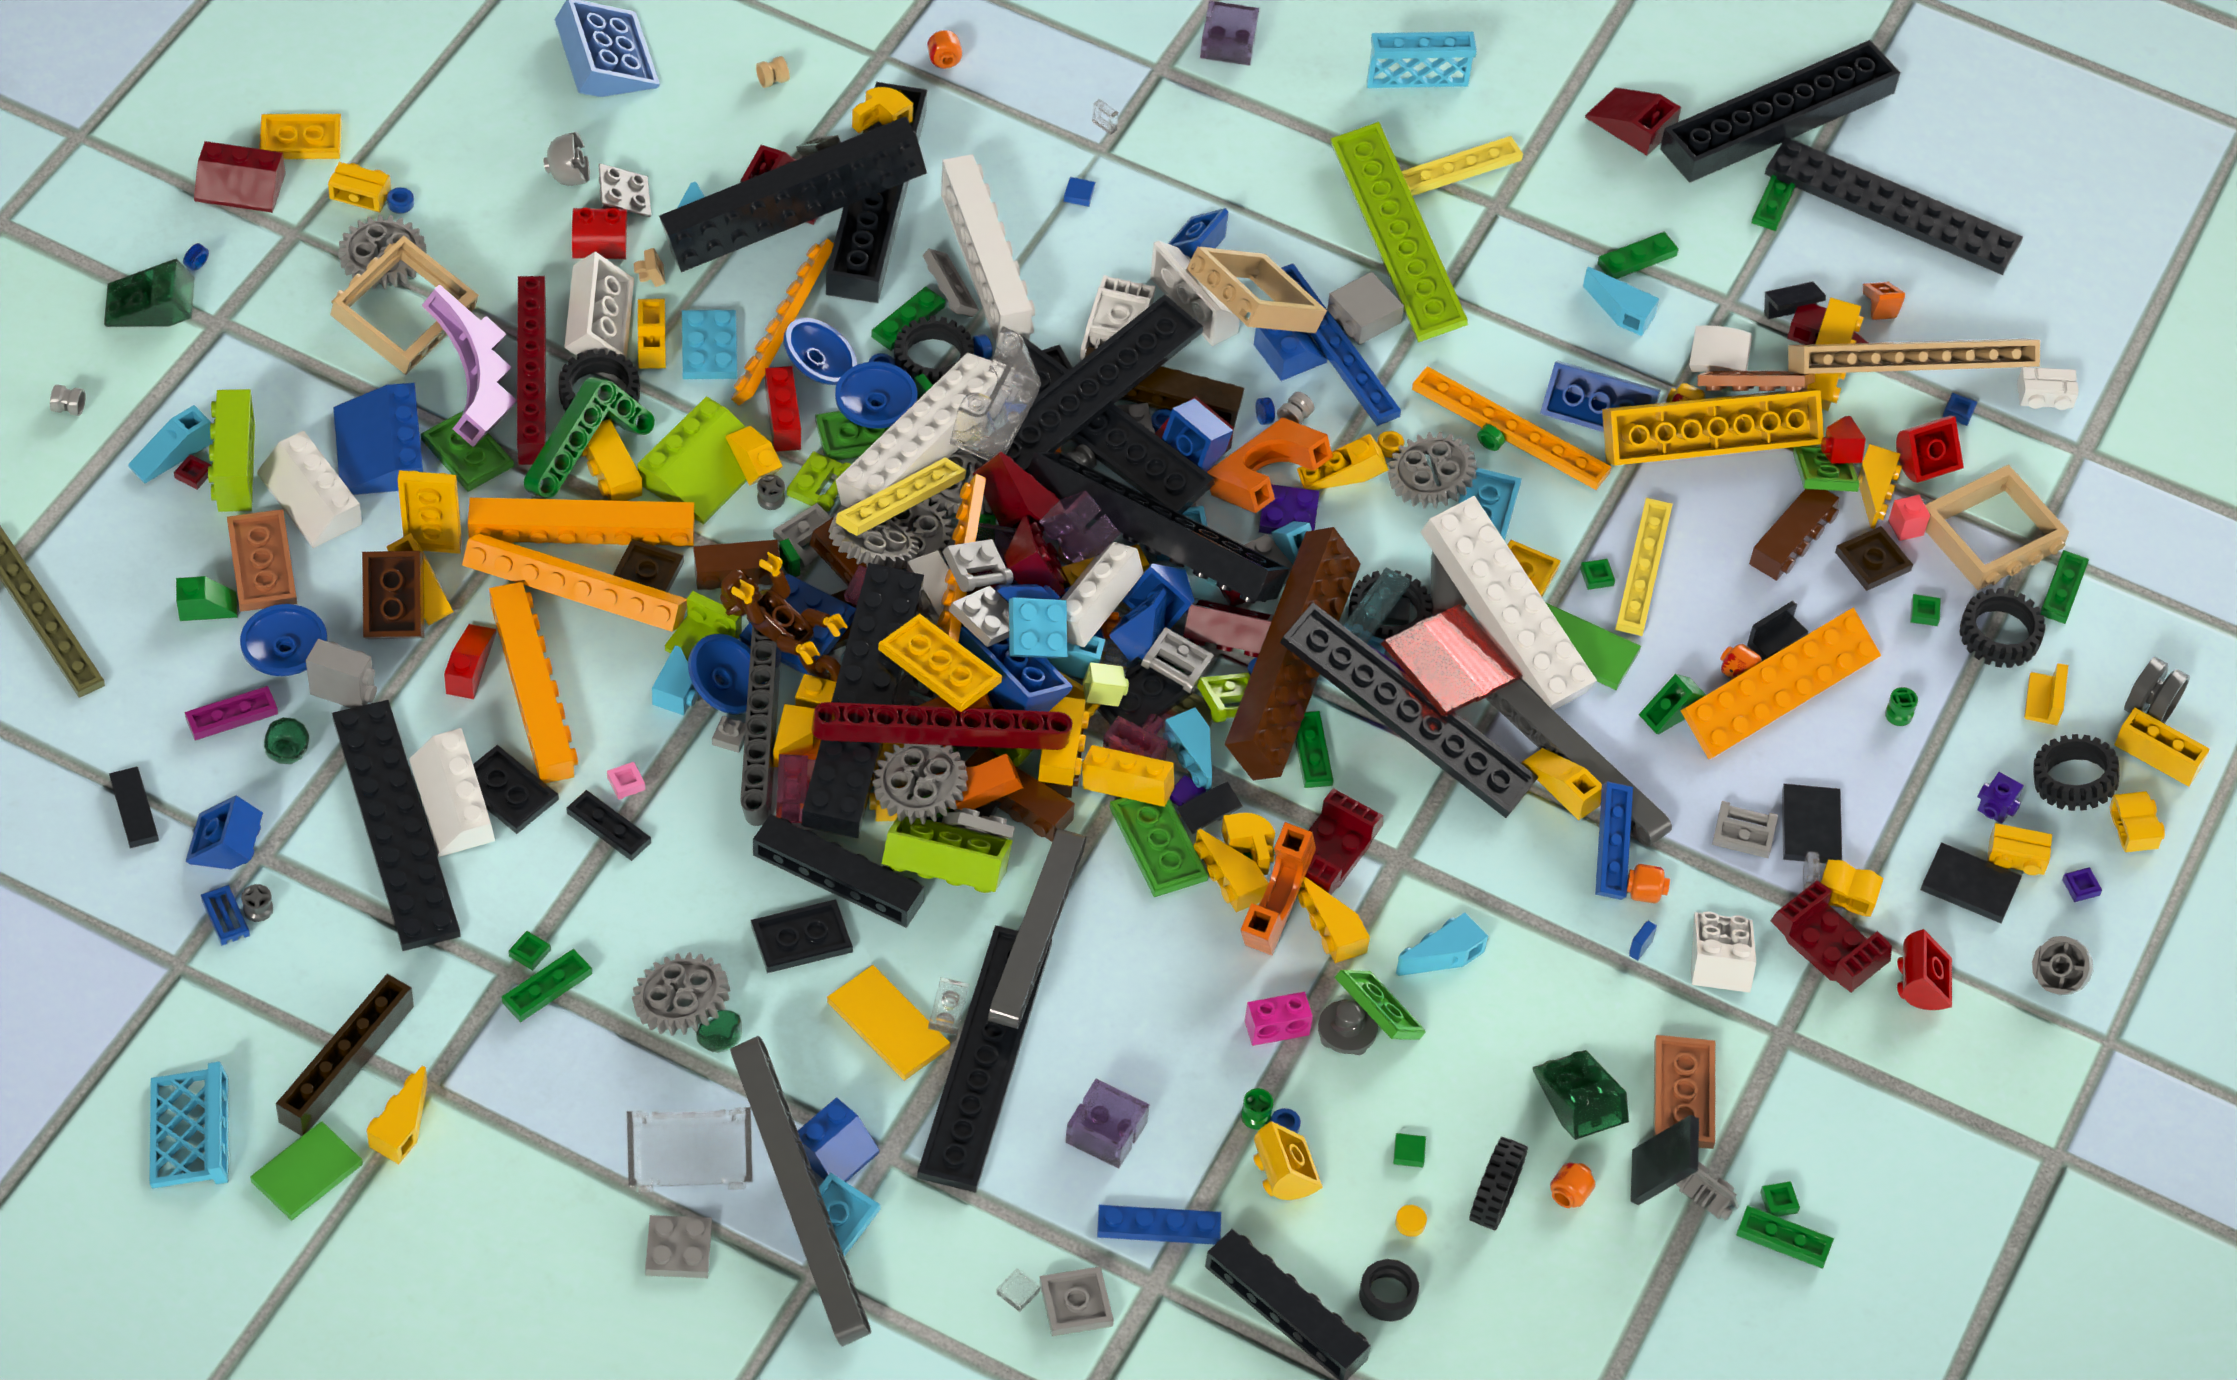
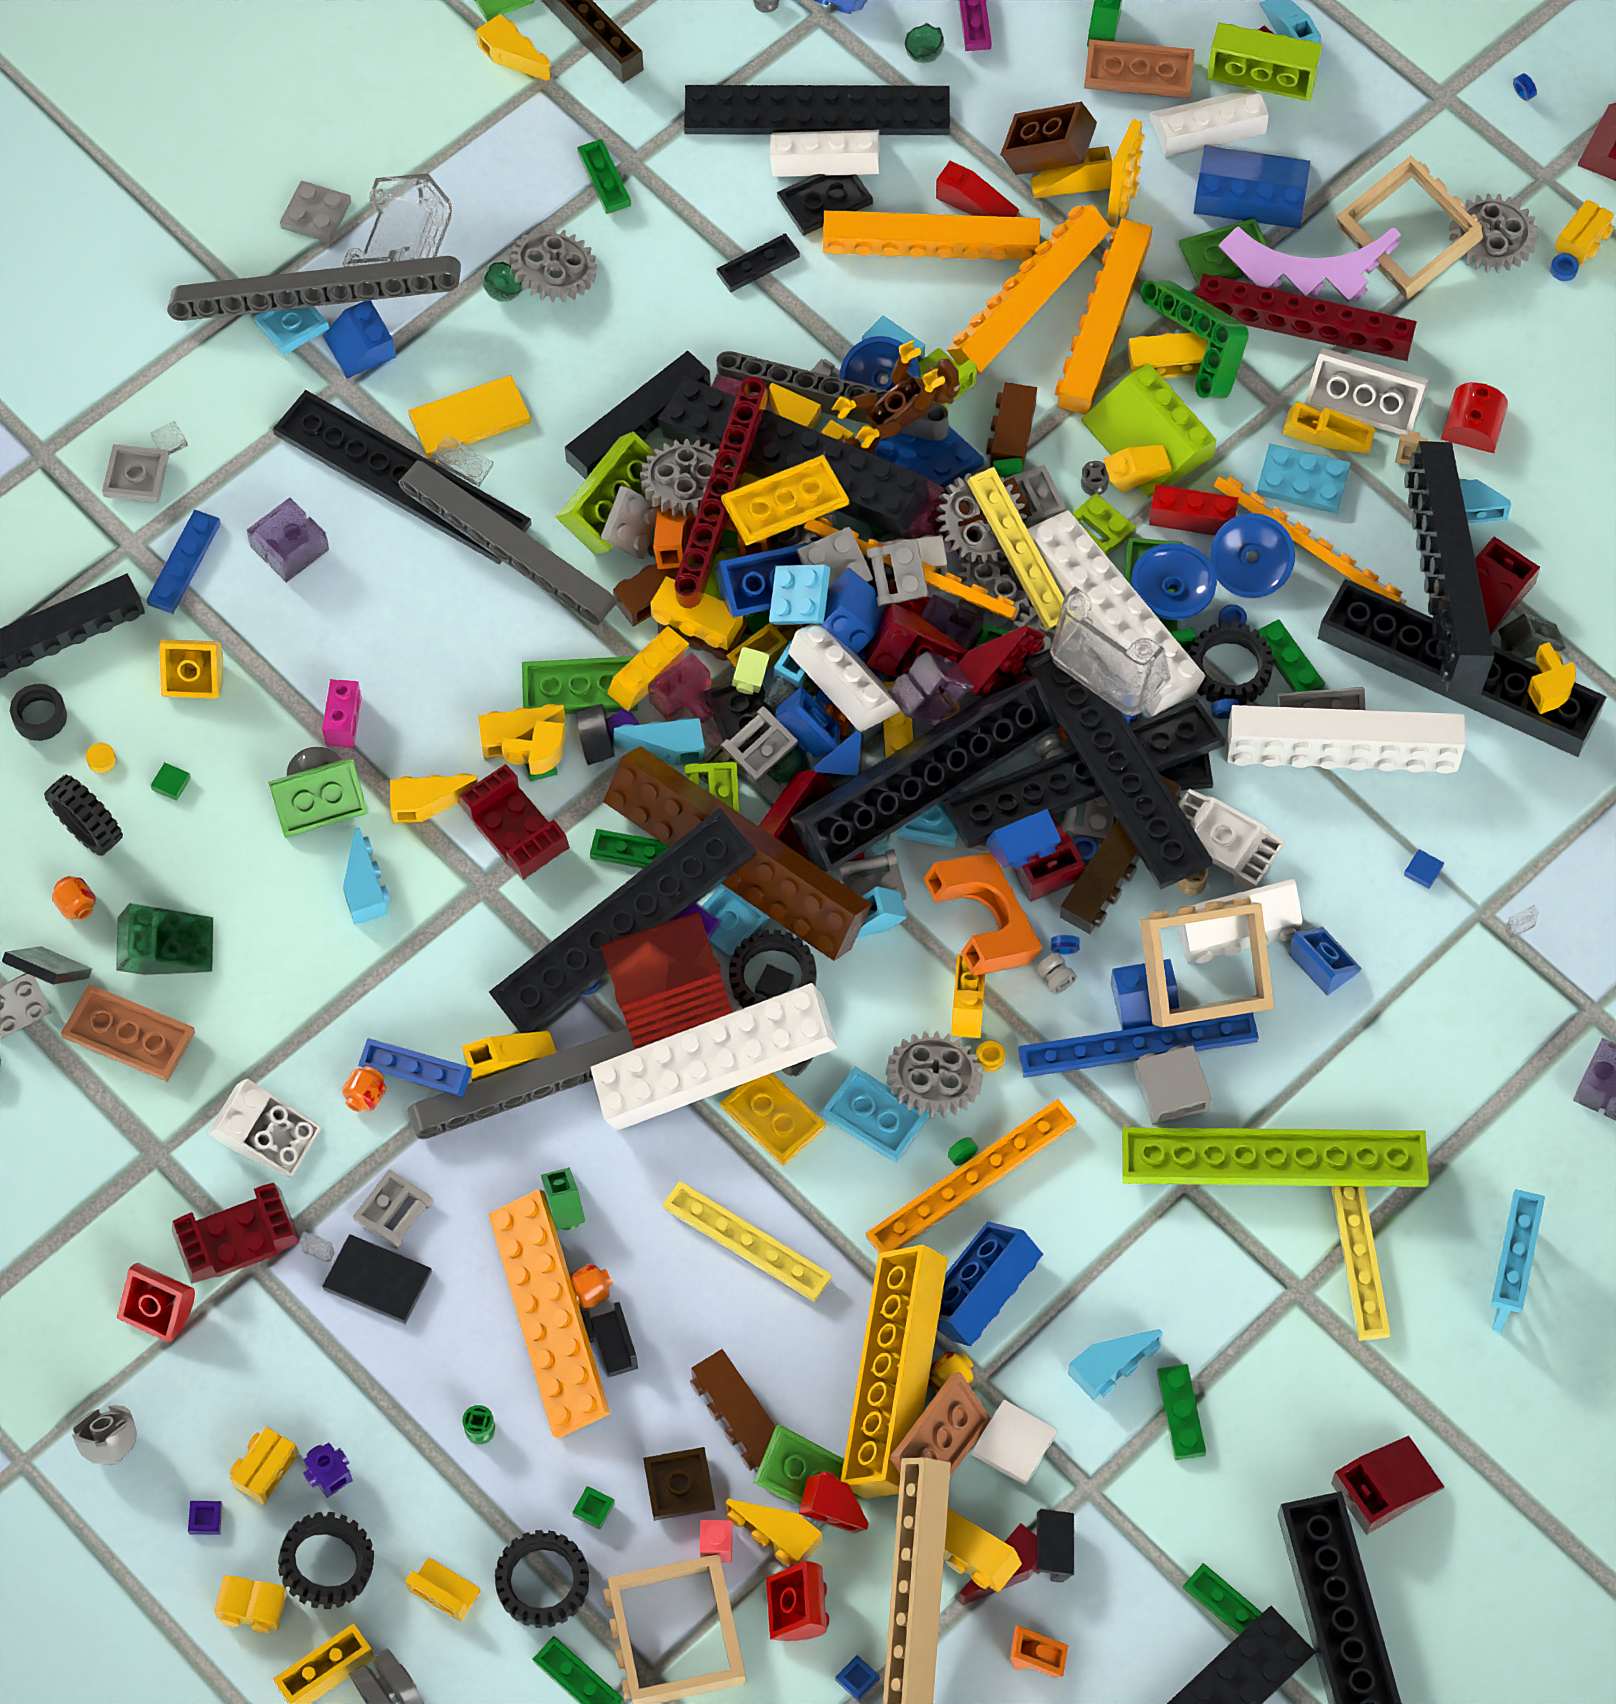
camera: 115 degrees right, 10 degrees up
clear green slope [104,258,195,327] -> none
blue dish [240,604,328,676] -> none
light grey brick [306,639,377,708] -> none
green tile [508,931,551,971] -> none
light grey cylinder [544,132,590,186] -> none
black tyre [559,349,640,424] -> none
light grey hinge [599,163,651,217] -> none
bright pink tile [607,762,645,799] -> none
dark brown plate [613,539,684,592] -> none
black tile [751,899,853,973] -> none
orange arch [1241,822,1316,955] -> none
green wheel [1241,1088,1274,1130] -> none
dark purple plate [1259,484,1319,534] -> none
blue tile [1270,1108,1301,1134] -> none
clear light blue tile [1343,568,1410,644] -> none
bright green tile [1545,602,1641,691] -> none
green tile [1580,559,1615,590] -> none
blue tile [1629,920,1657,961] -> none
yellow brick [1820,860,1884,917] -> none
black tile [1920,842,2022,924] -> none

